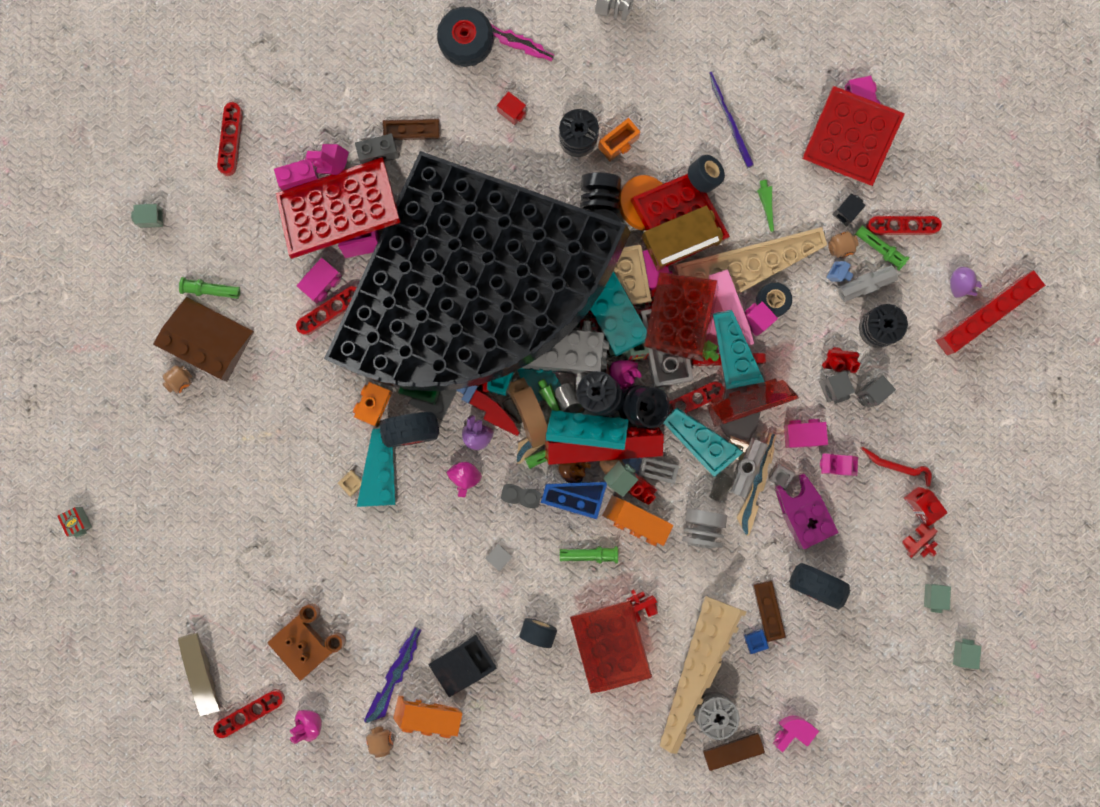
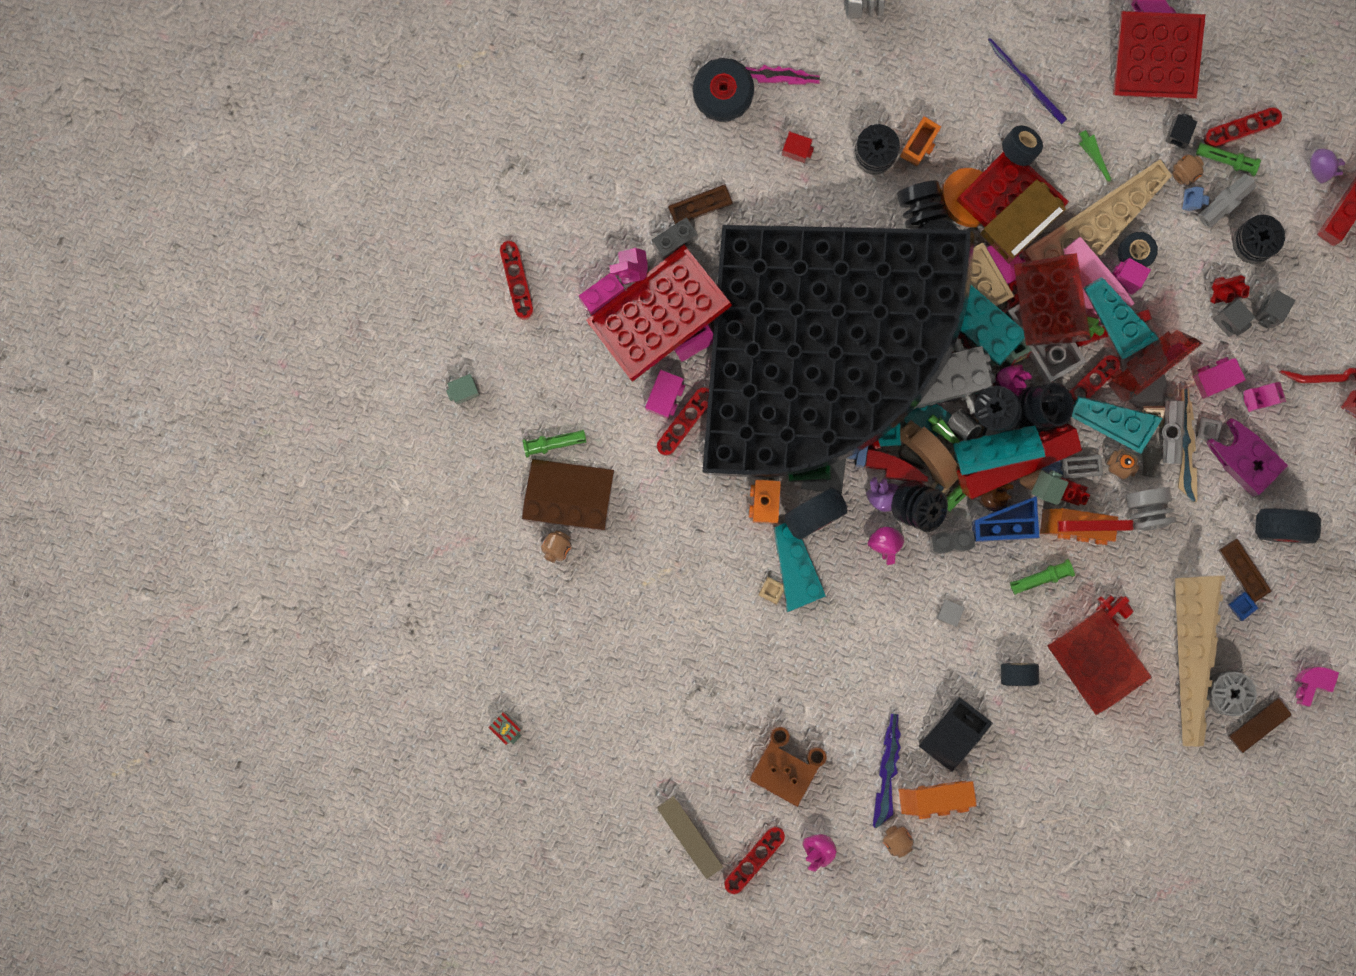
camera: 10 degrees left, 0 degrees up
none -> black wheel [891,481,948,532]
none -> red beam [1058,520,1134,532]
none -> medium nougat head [1106,449,1139,480]

